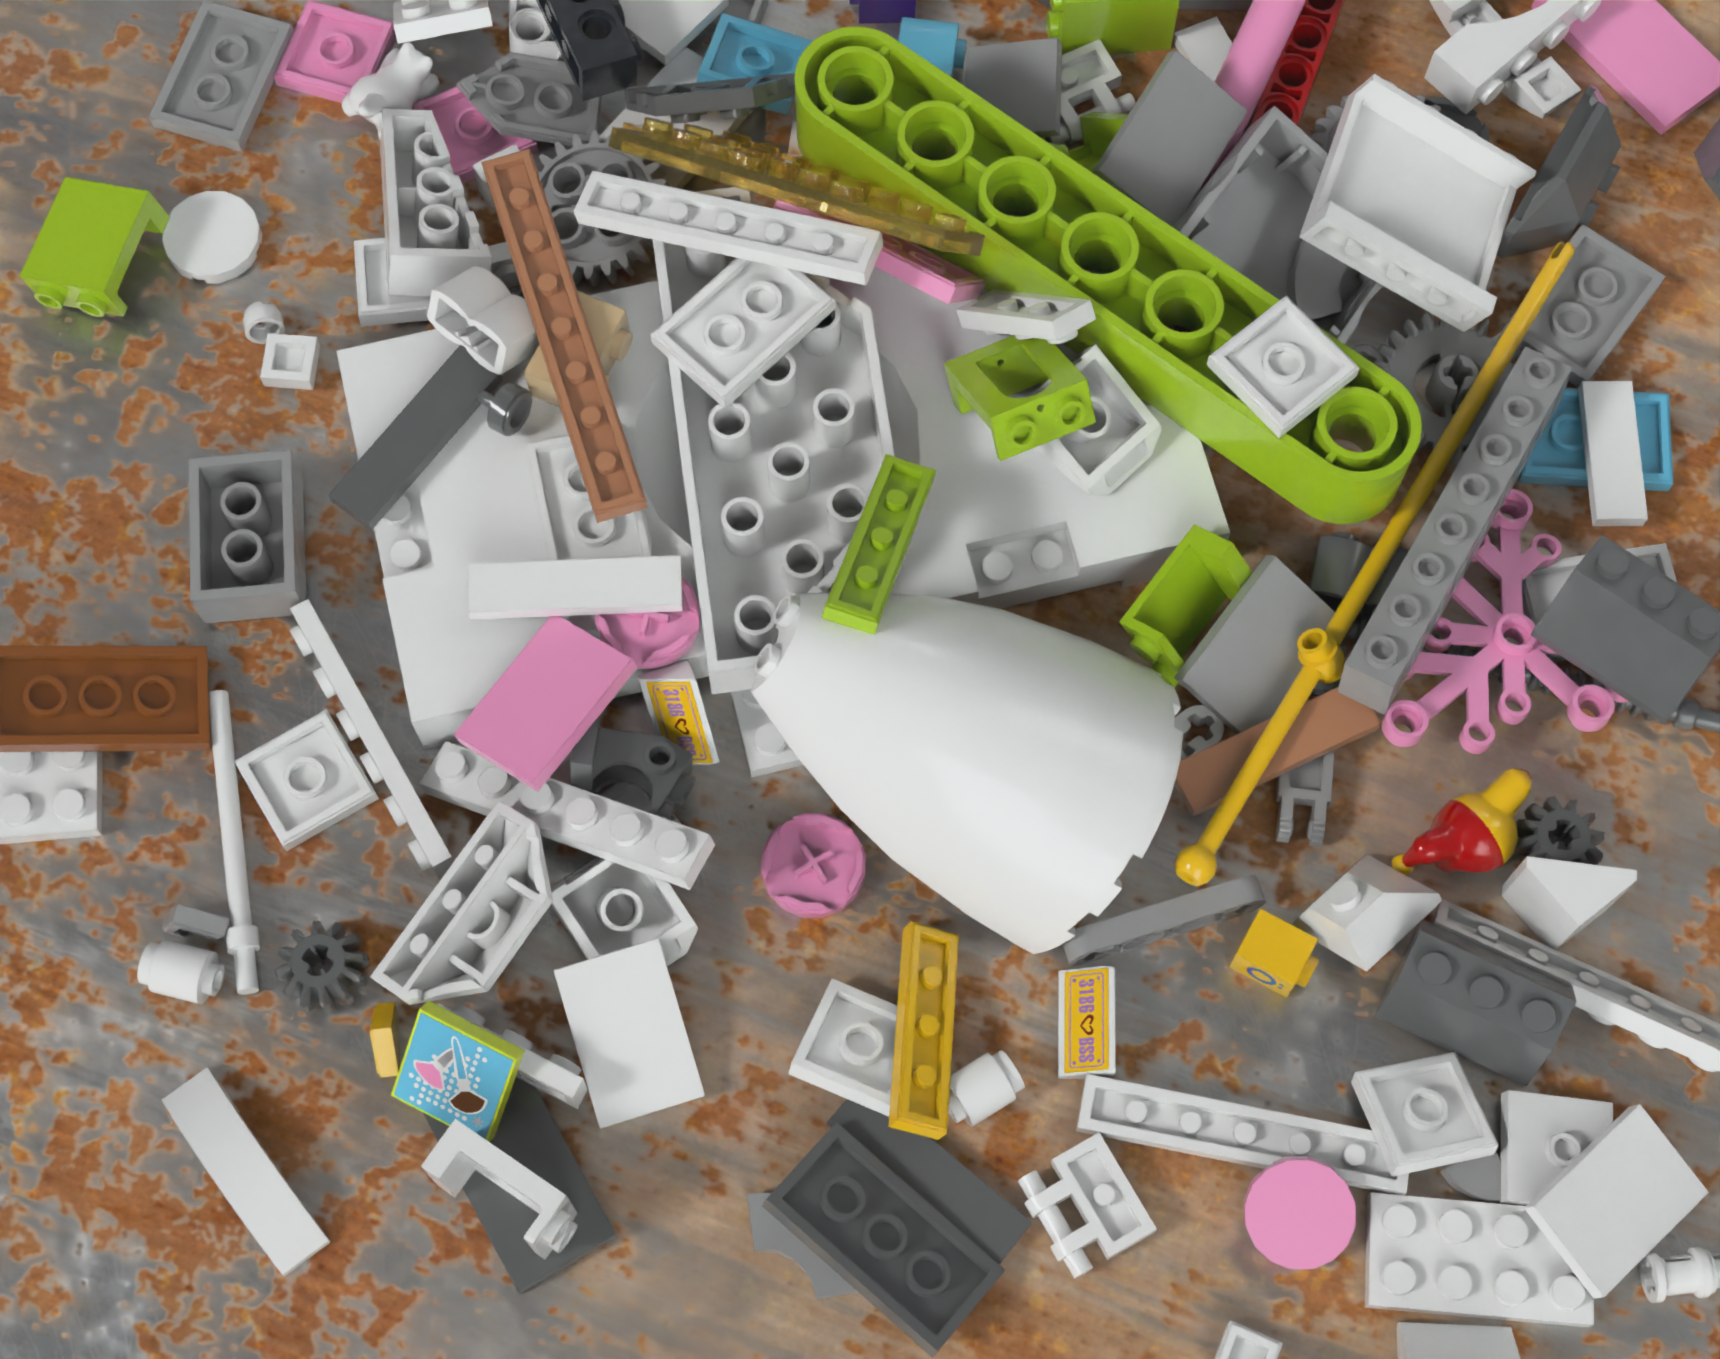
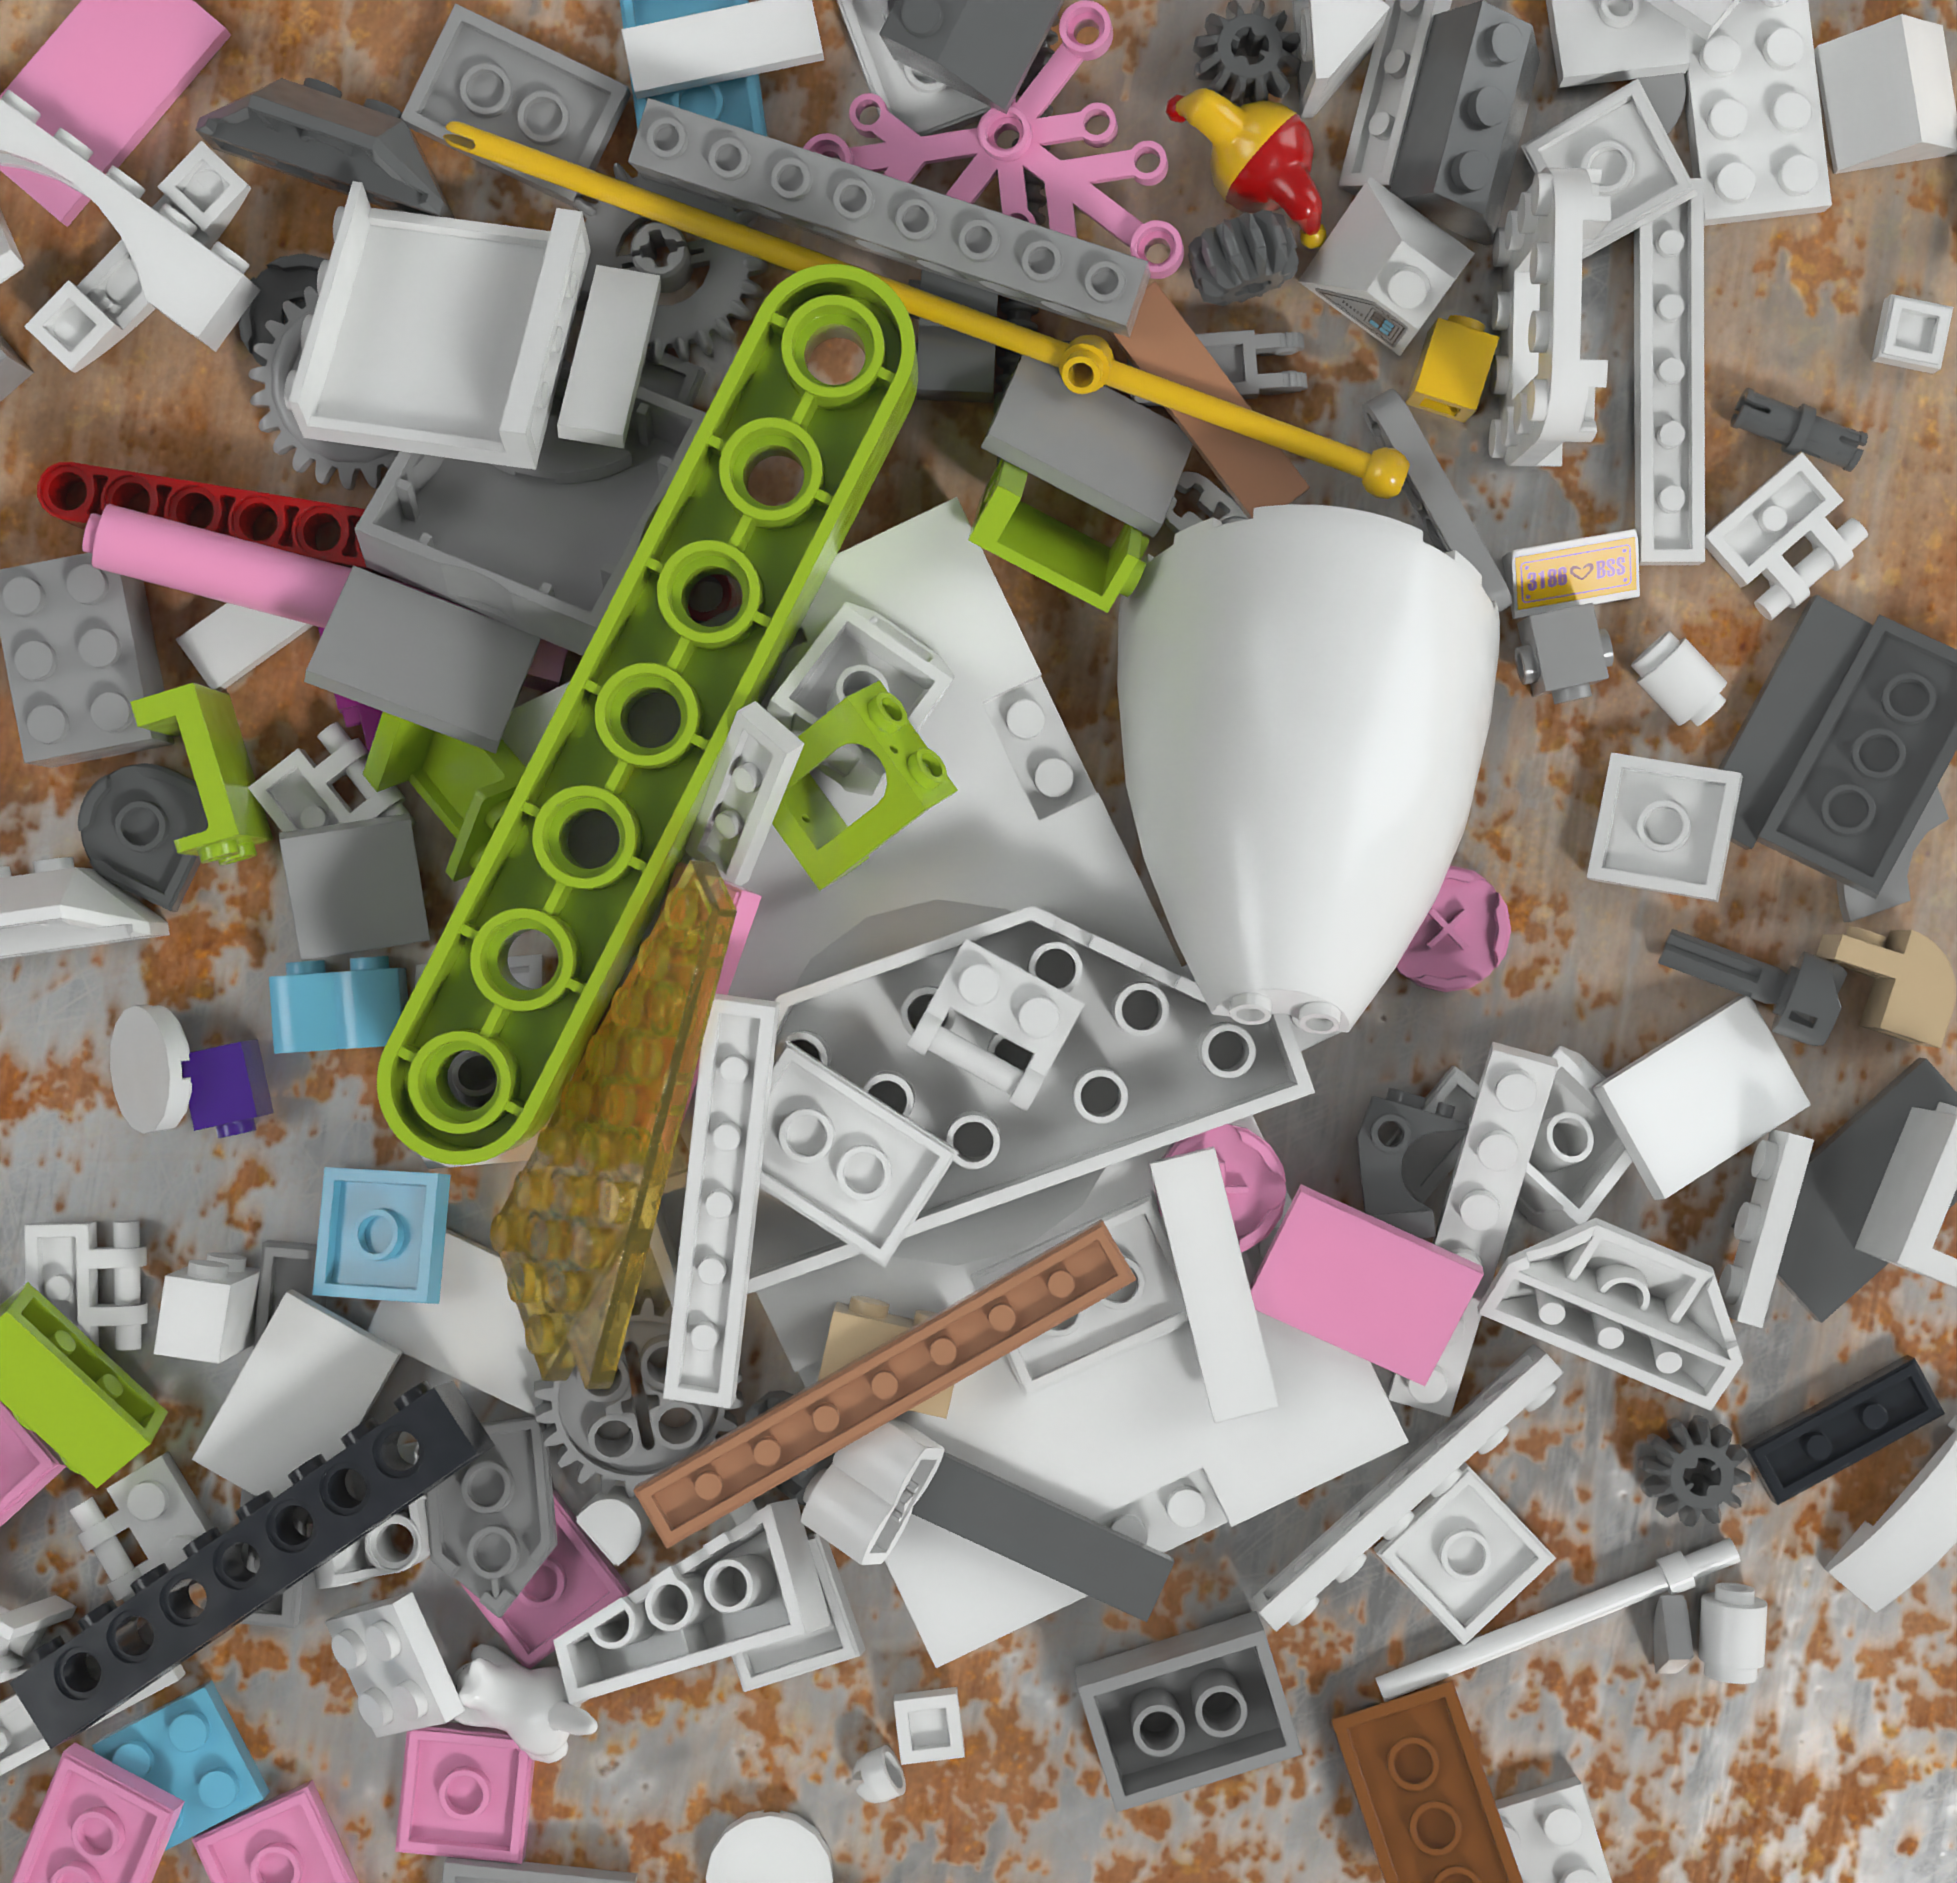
camera: 105 degrees left, 20 degrees up
yellow tile [370,1002,400,1078] -> none
tile [391,1000,525,1142] -> none
dark grey tile [477,382,532,436] -> none
dark grey wing [624,73,795,123] -> none
slope [638,660,719,765] -> none
lime tile [822,454,937,635] -> none
yellow tile [888,921,959,1140] -> none
white tile [1206,295,1360,438] -> none
bright pink tile [1244,1156,1356,1270] -> none
none -> white tile [557,265,661,449]
none -> white plate [907,938,1085,1111]
none -> dark grey gear [1188,210,1299,306]
none -> white plate [1488,168,1611,467]
none -> light grey brick [1515,602,1614,705]
none -> dark grey piece [1658,929,1848,1046]
none -> dark grey pin [1730,388,1868,472]
none -> black tile [1741,1355,1945,1505]
none -> tan brick [1816,926,1956,1048]

